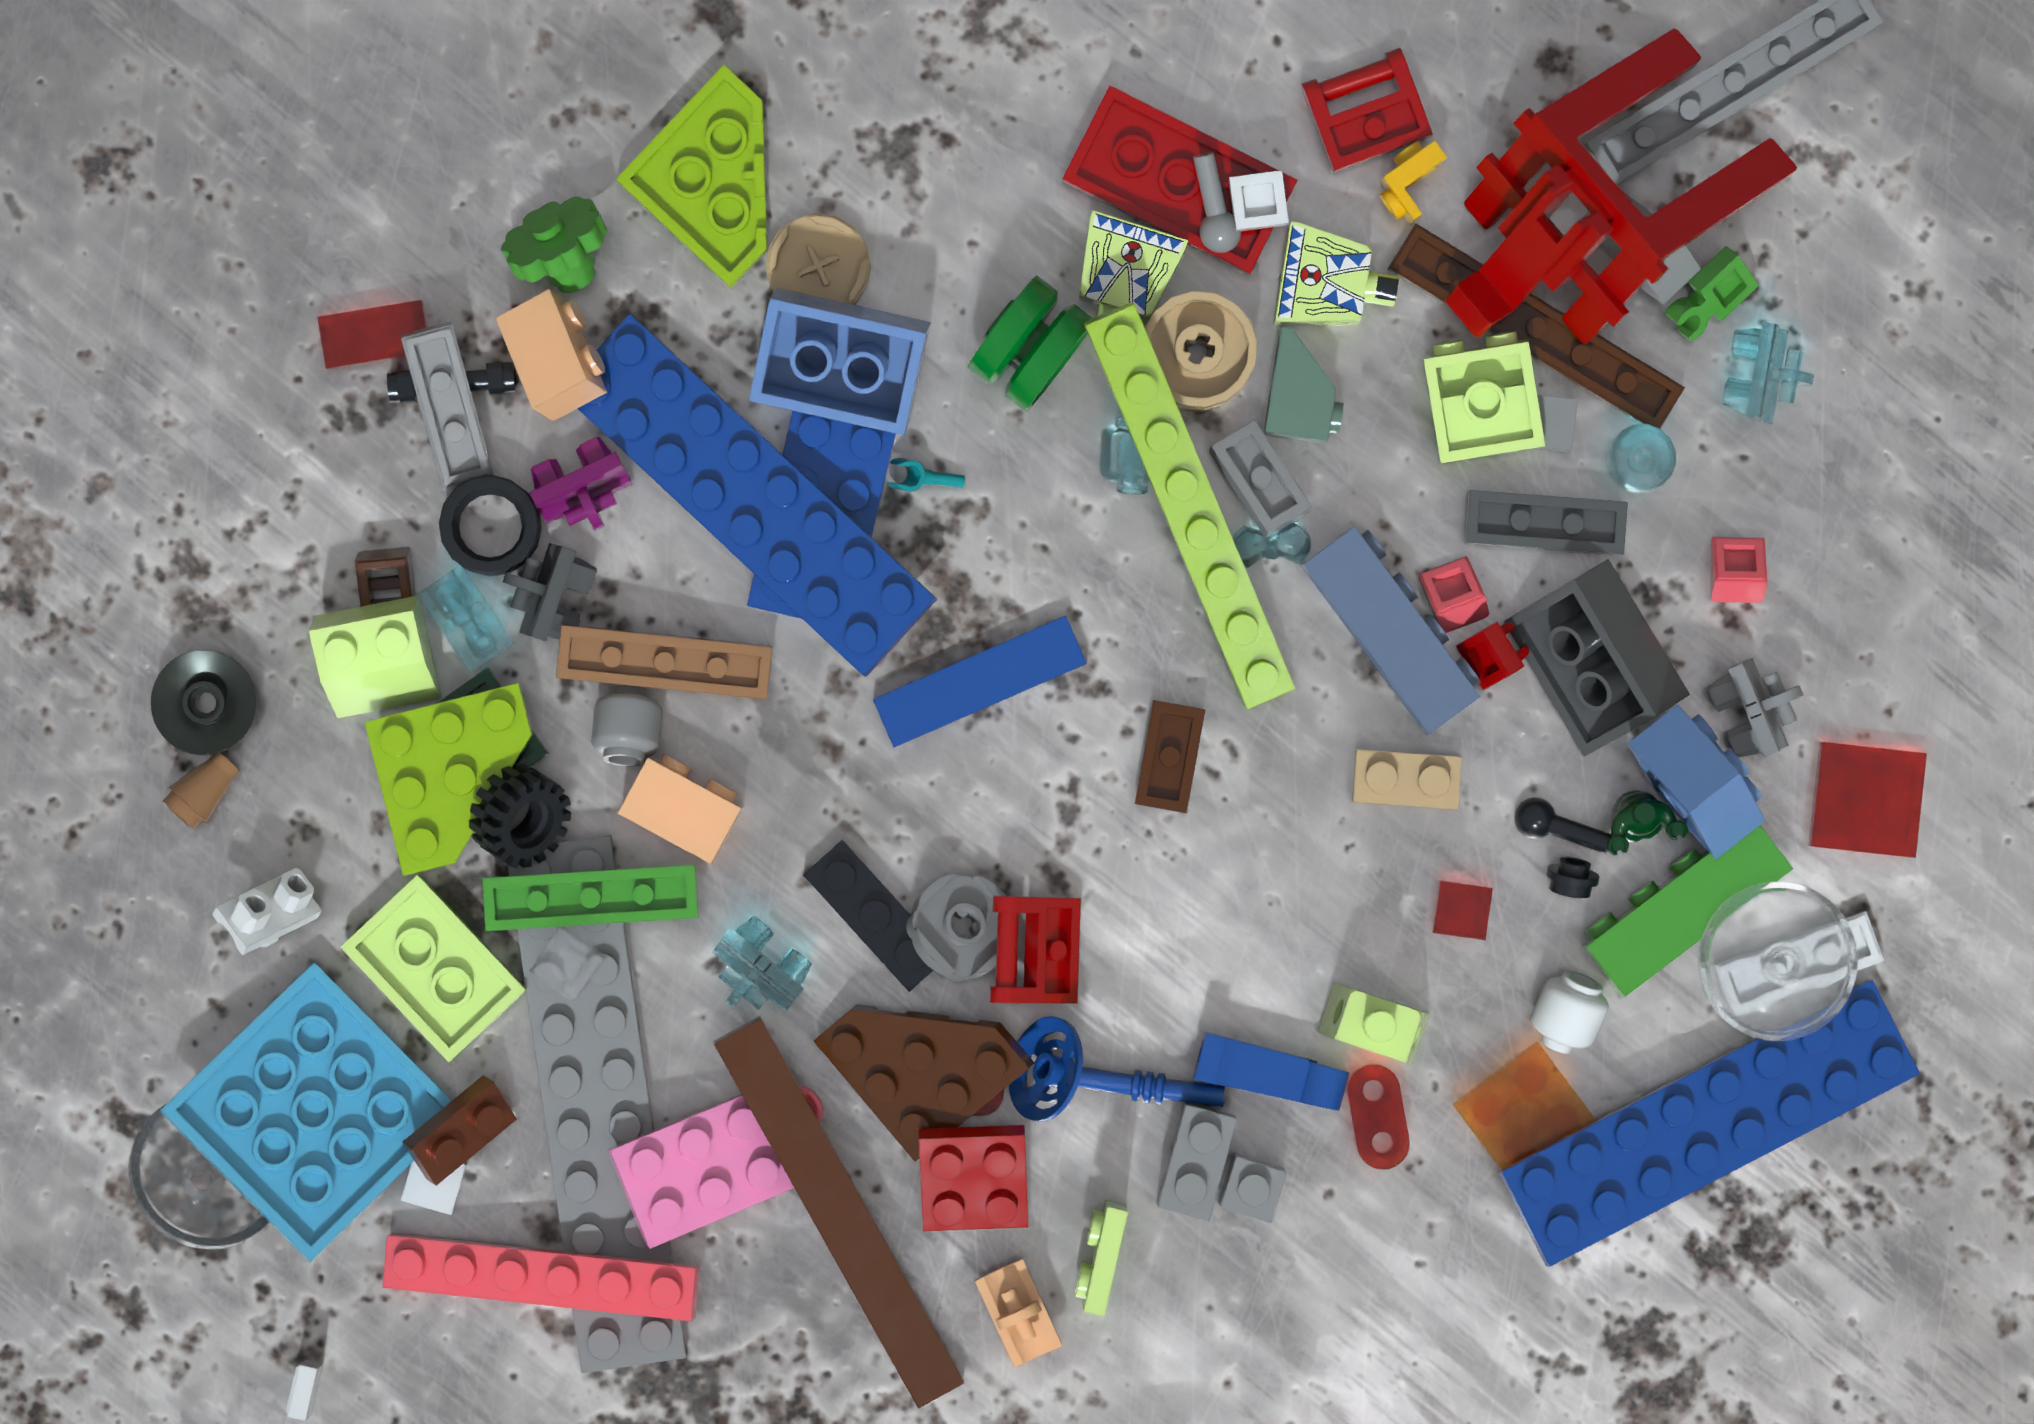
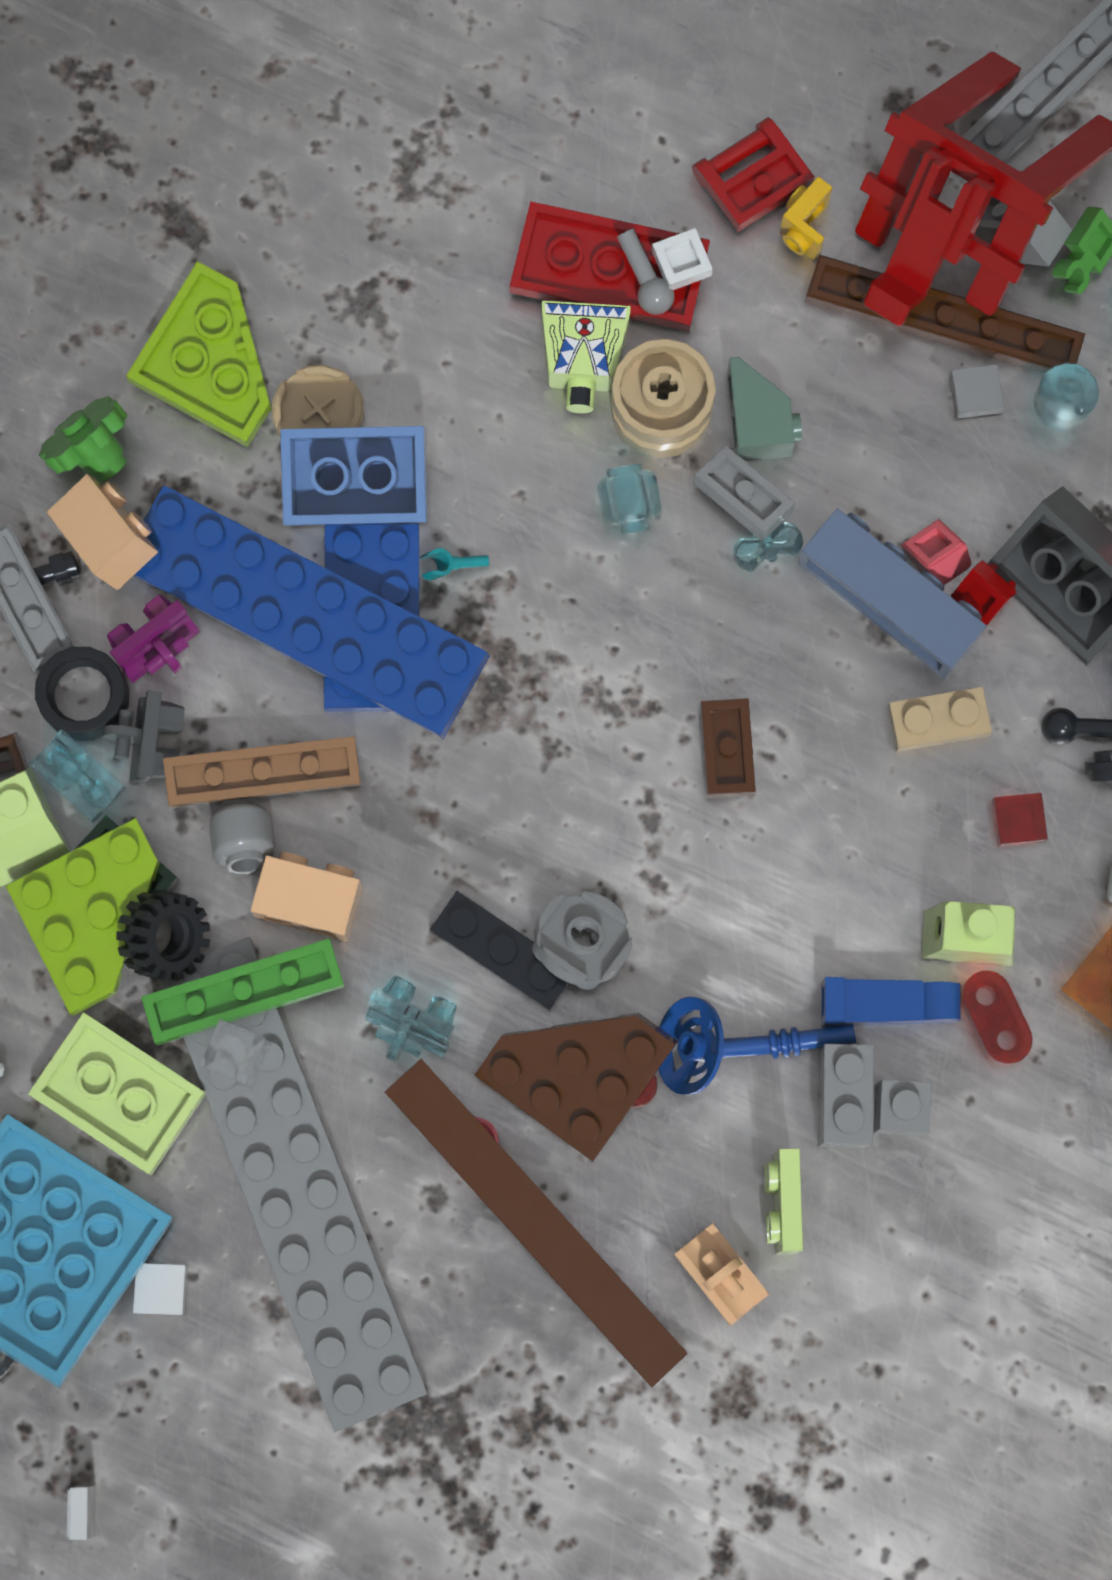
camera: 10 degrees left, 10 degrees down
coral plate [382,1233,700,1321] -> none
copper plate [402,1075,517,1186] -> none
bright pink plate [608,1094,794,1249] -> none
blue tile [873,616,1087,748] -> none
red plate [919,1125,1028,1231] -> none
green wheel [967,275,1093,413] -> none
red plate [990,896,1081,1004] -> none
lime plate [1083,302,1295,710] -> none
torso [1273,221,1399,326] -> none
yellowish green plate [1424,331,1545,463] -> none
dark grey plate [1464,490,1628,555] -> none

